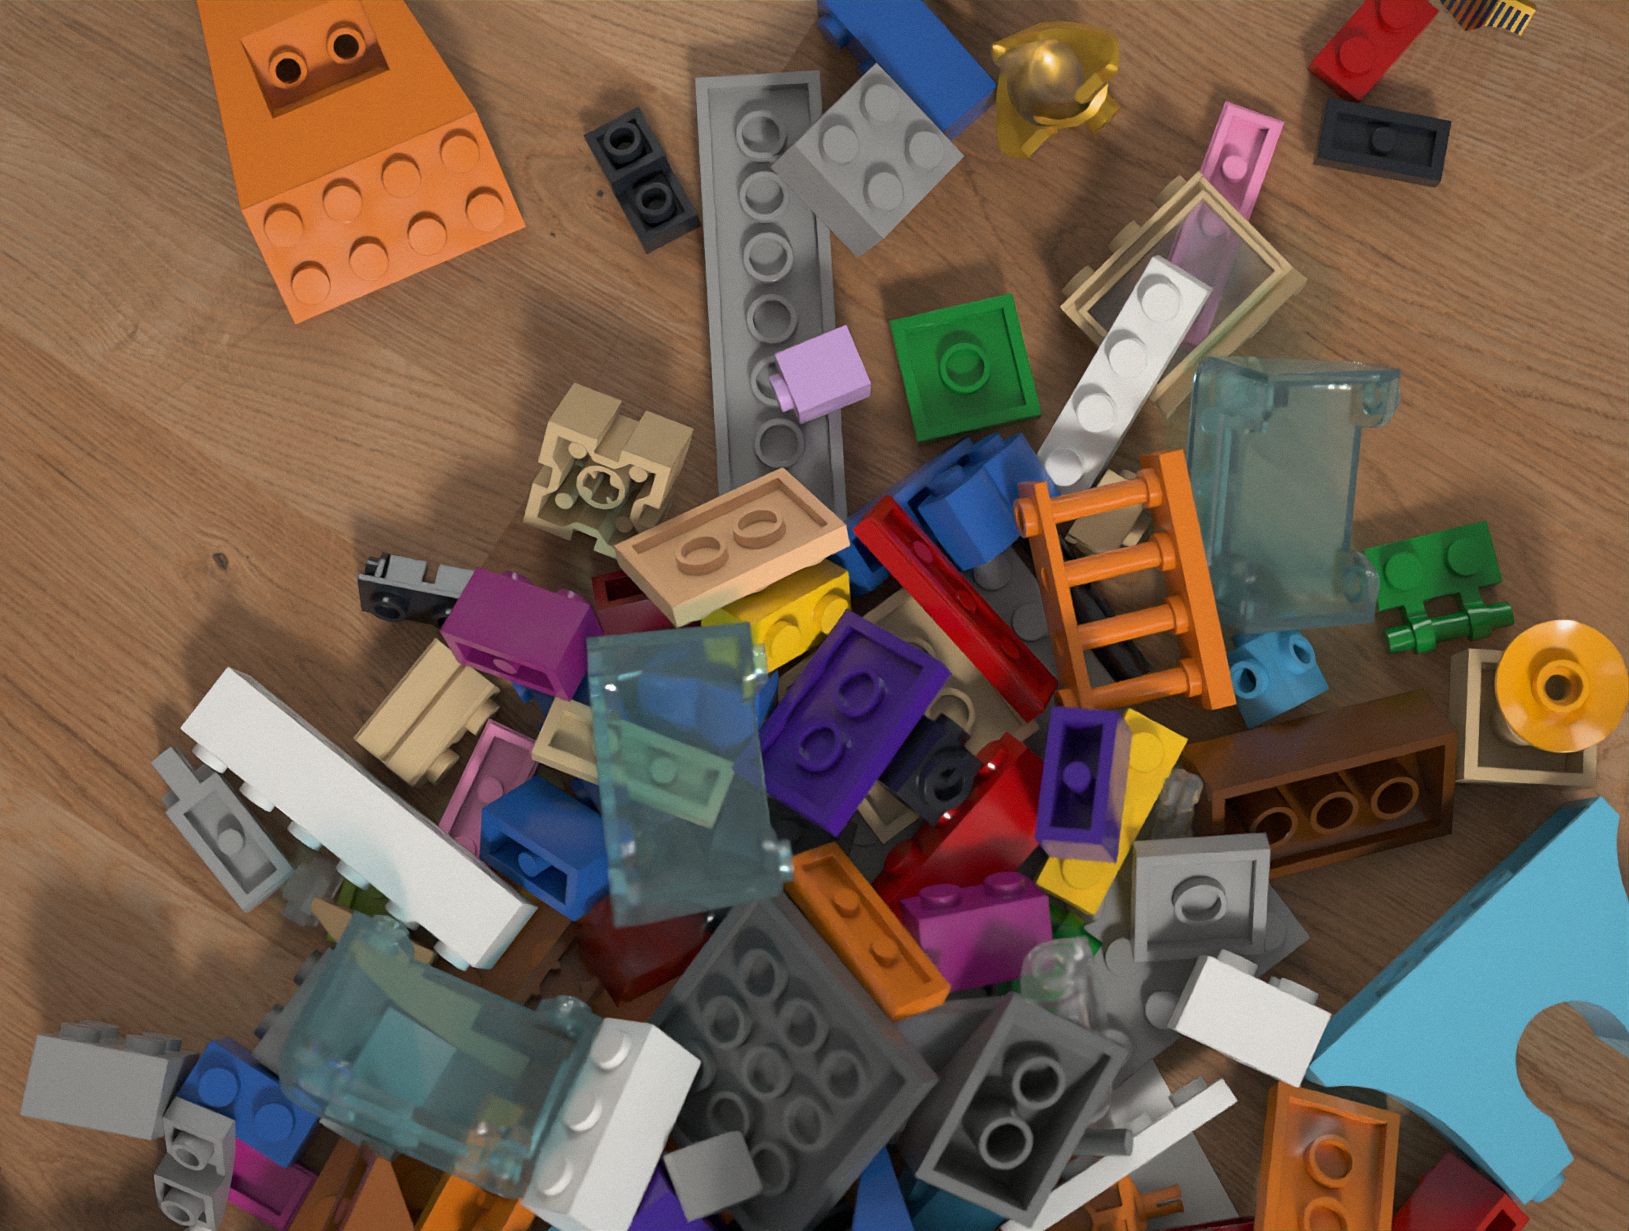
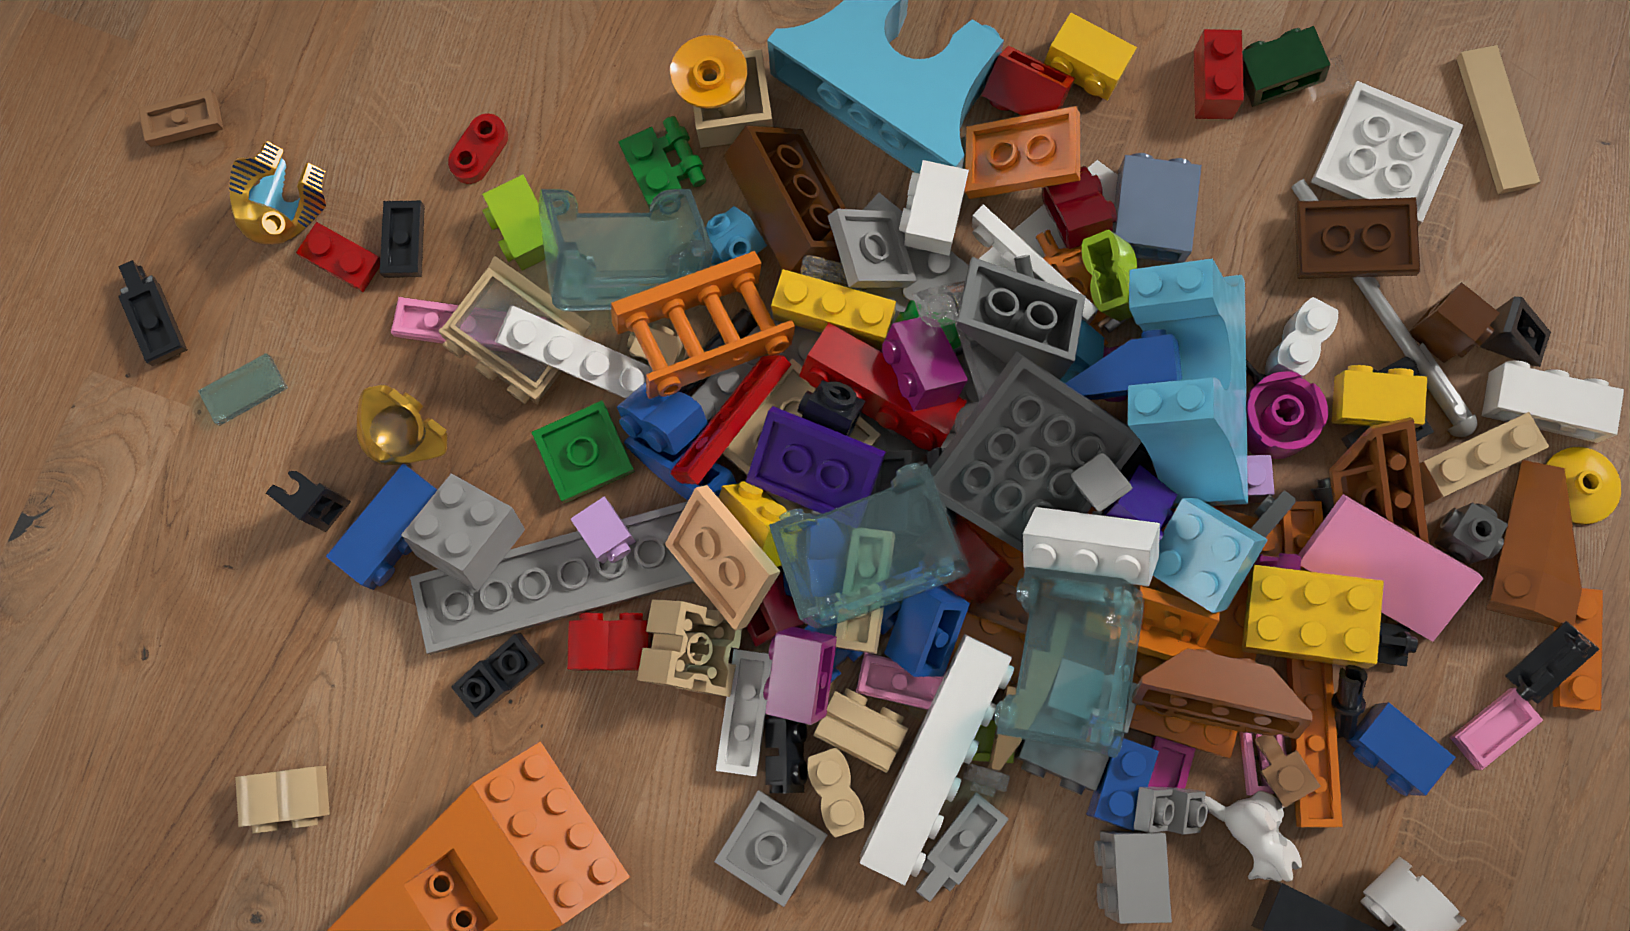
camera: 100 degrees left, 5 degrees down
orange plate [776,841,951,1024] -> none
dark purple brick [1035,707,1132,863] -> none
none -> red plate [448,113,508,184]
none -> lime brick [482,174,562,271]
none -> red brick [567,613,653,671]
none -> light grey plate [714,790,828,907]
none -> white plate [716,649,772,776]
none -> tan brick [808,748,864,838]

